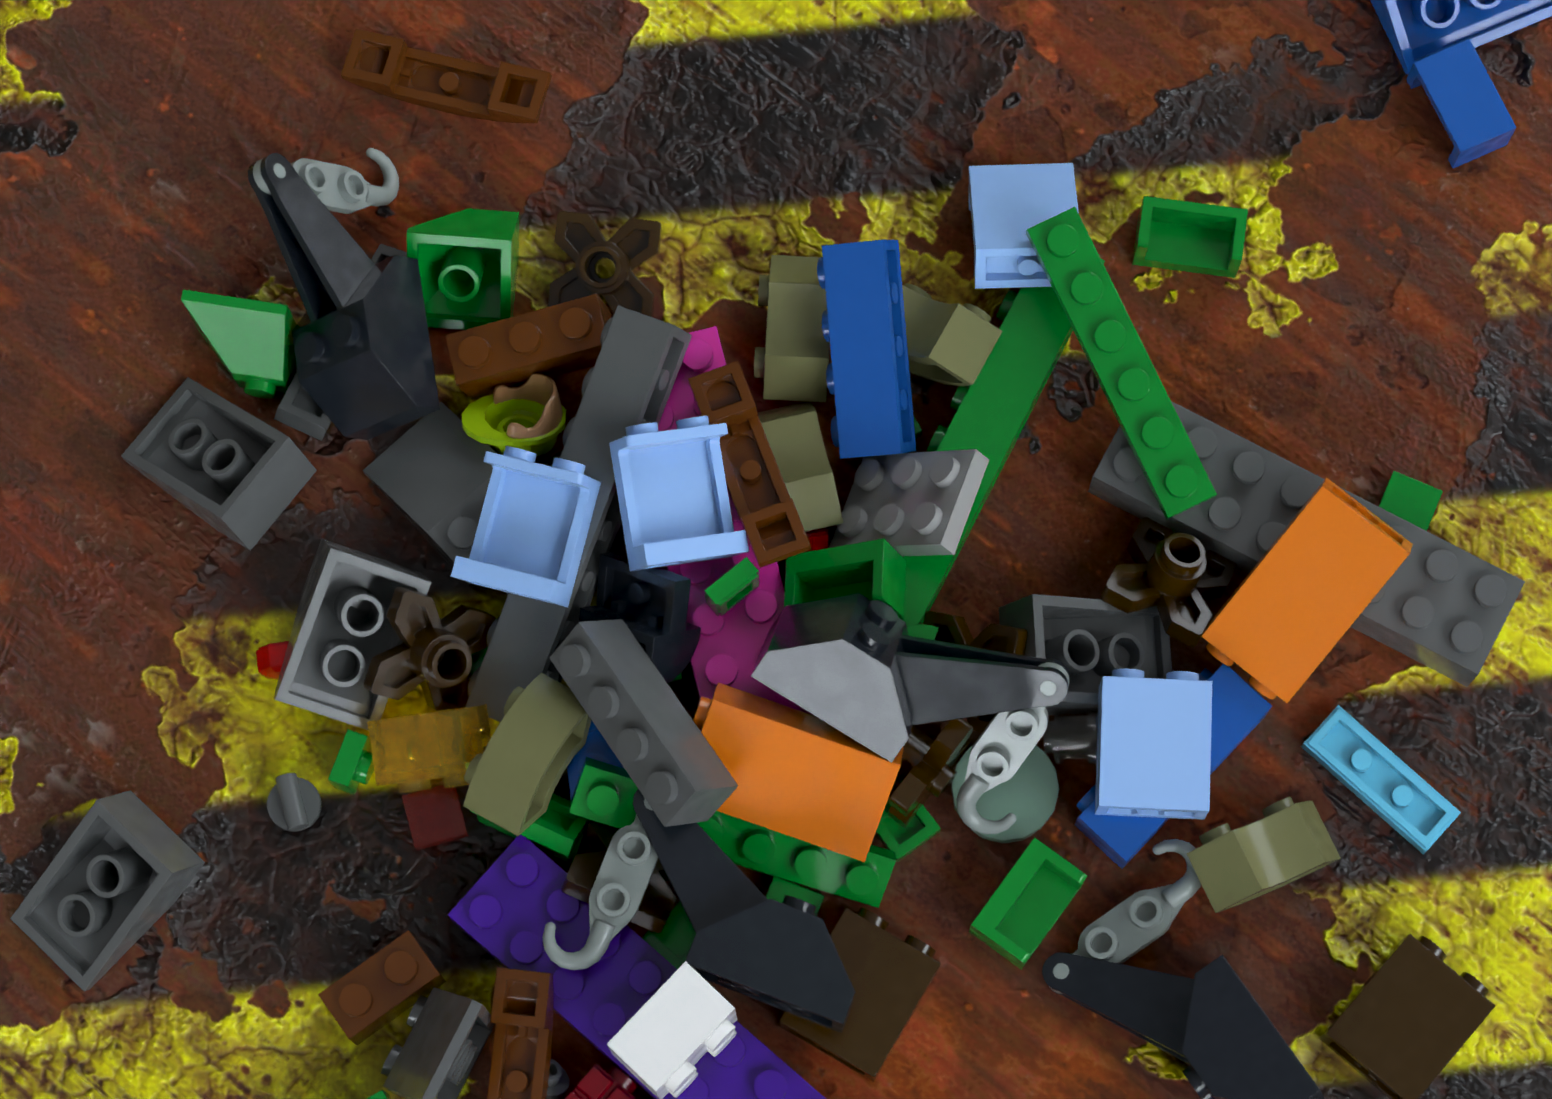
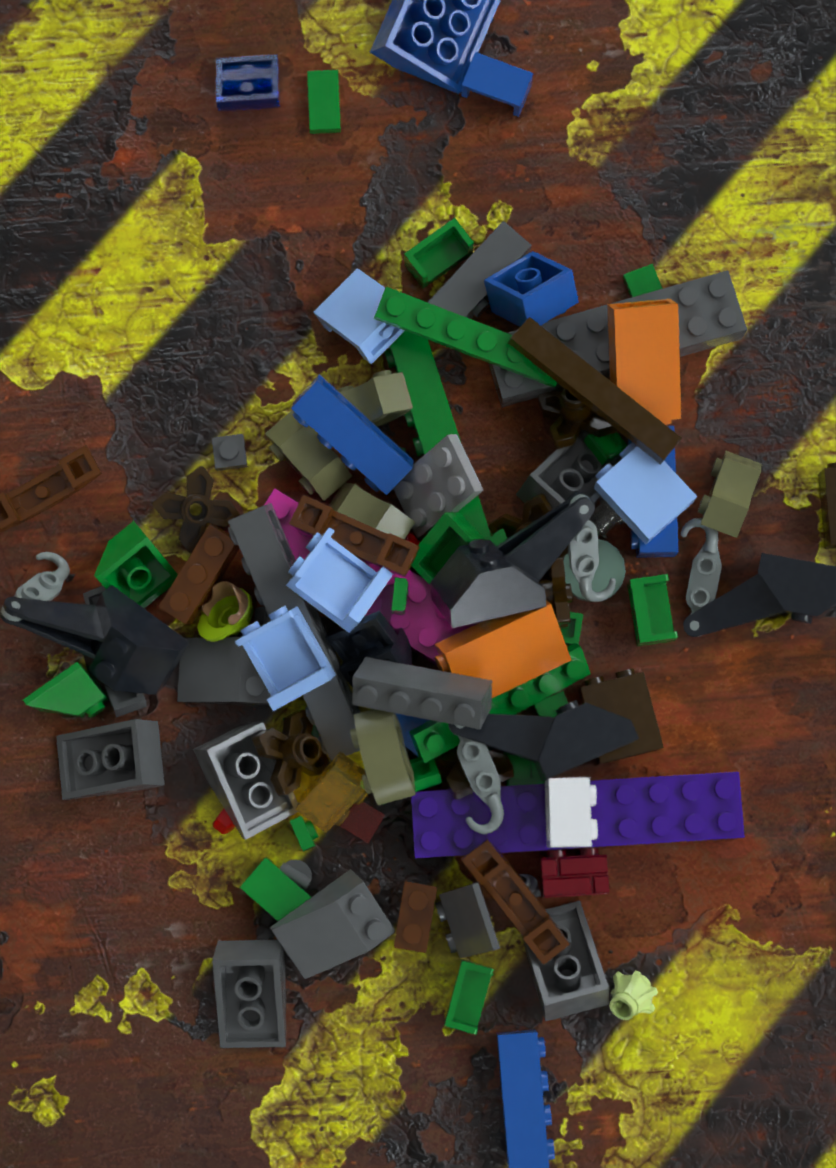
camera: 45 degrees left, 5 degrees up
medium azure tile [1301,705,1461,854] -> none
none -> dark grey plate [212,434,248,471]
none -> green panel [240,857,313,921]
none -> dark grey slope [270,869,396,979]
none -> dark grey brick [428,221,532,319]
none -> blue brick [484,251,579,327]
none -> dark brown tile [508,317,682,465]
none -> green tile [583,431,627,465]

